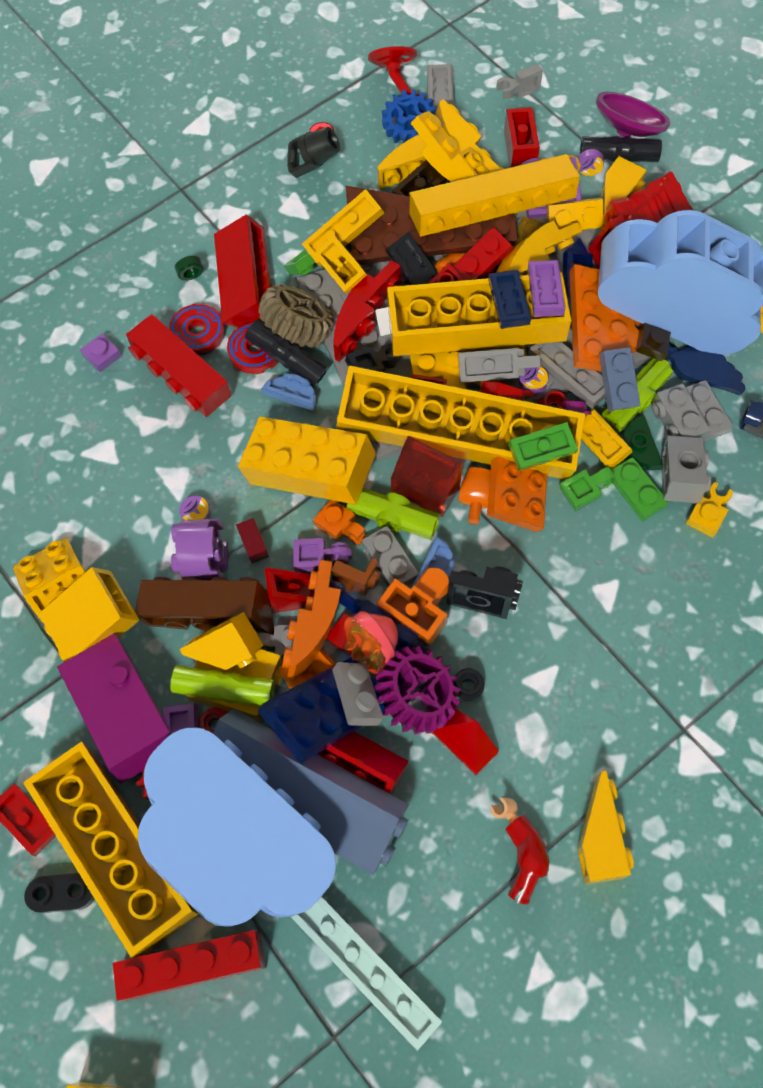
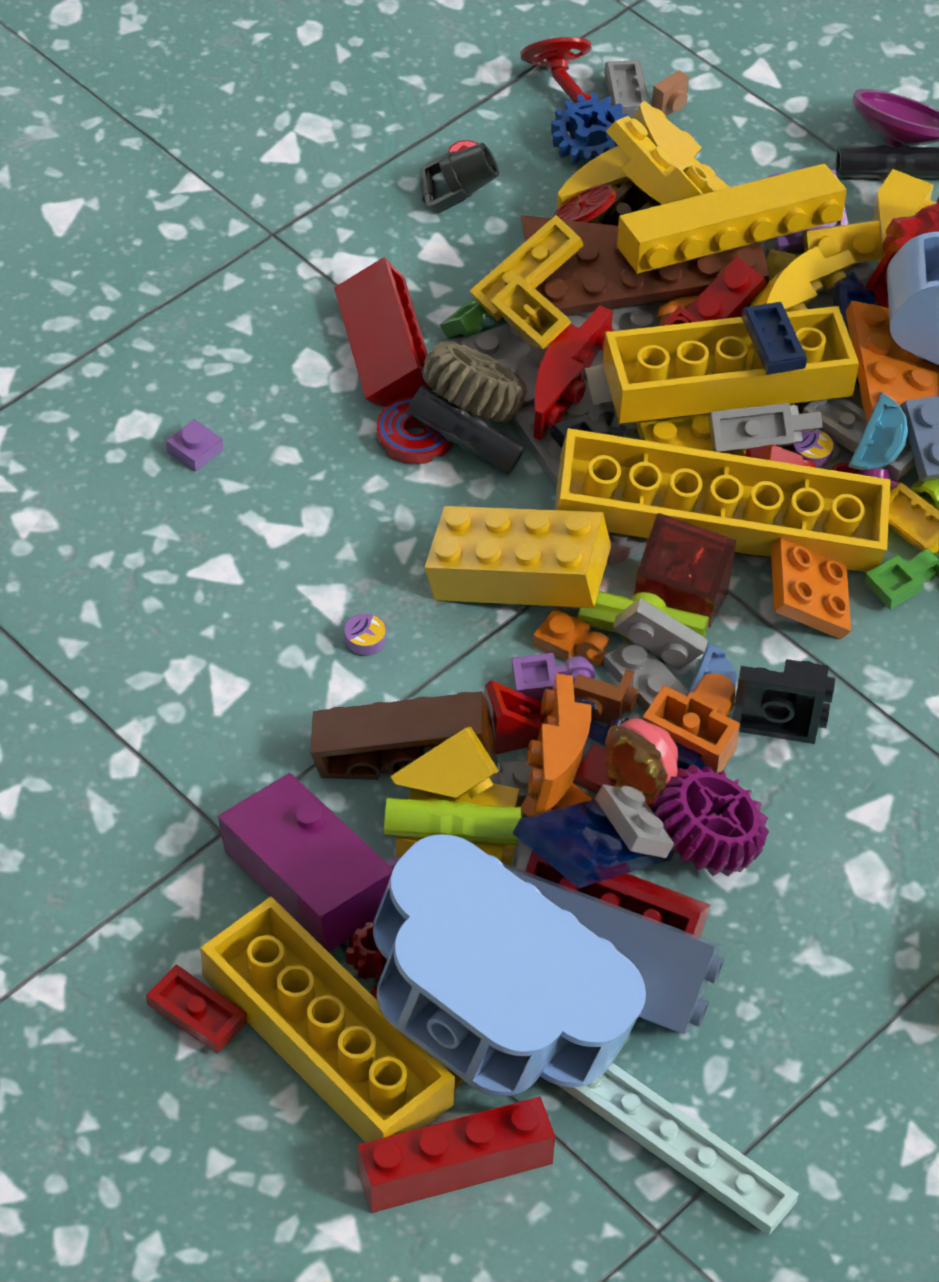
camera: 10 degrees left, 15 degrees down
yellow bracket [13,537,86,623] -> none
black plate [24,873,95,913] -> none
yellow brick [39,567,139,662] -> none
red brick [126,314,231,417] -> none
red tile [169,304,225,354] -> none
medium lavender brick [171,518,229,580] -> none
dark green tile [175,256,204,281] -> none
dark red piece [236,518,269,564] -> none
medium blue plate [261,373,316,412] -> none
black plate [385,232,438,285] -> none
red slope [432,709,499,776] -> none
black plate [453,668,485,701] -> none
orange piece [458,467,491,524] -> none
red arm [491,798,550,905] -> none
light grey plate [496,64,543,99] -> none
red brick [504,107,540,168] -> none
bright green plate [508,422,578,472] -> none
medium lavender plate [528,260,565,317] -> none
tile [578,149,604,176] -> none
none -> red wheel [553,184,616,222]
none -> light grey plate [613,598,708,670]
none -> nougat plate [651,70,689,117]
none -> medium azure plate [848,393,908,470]

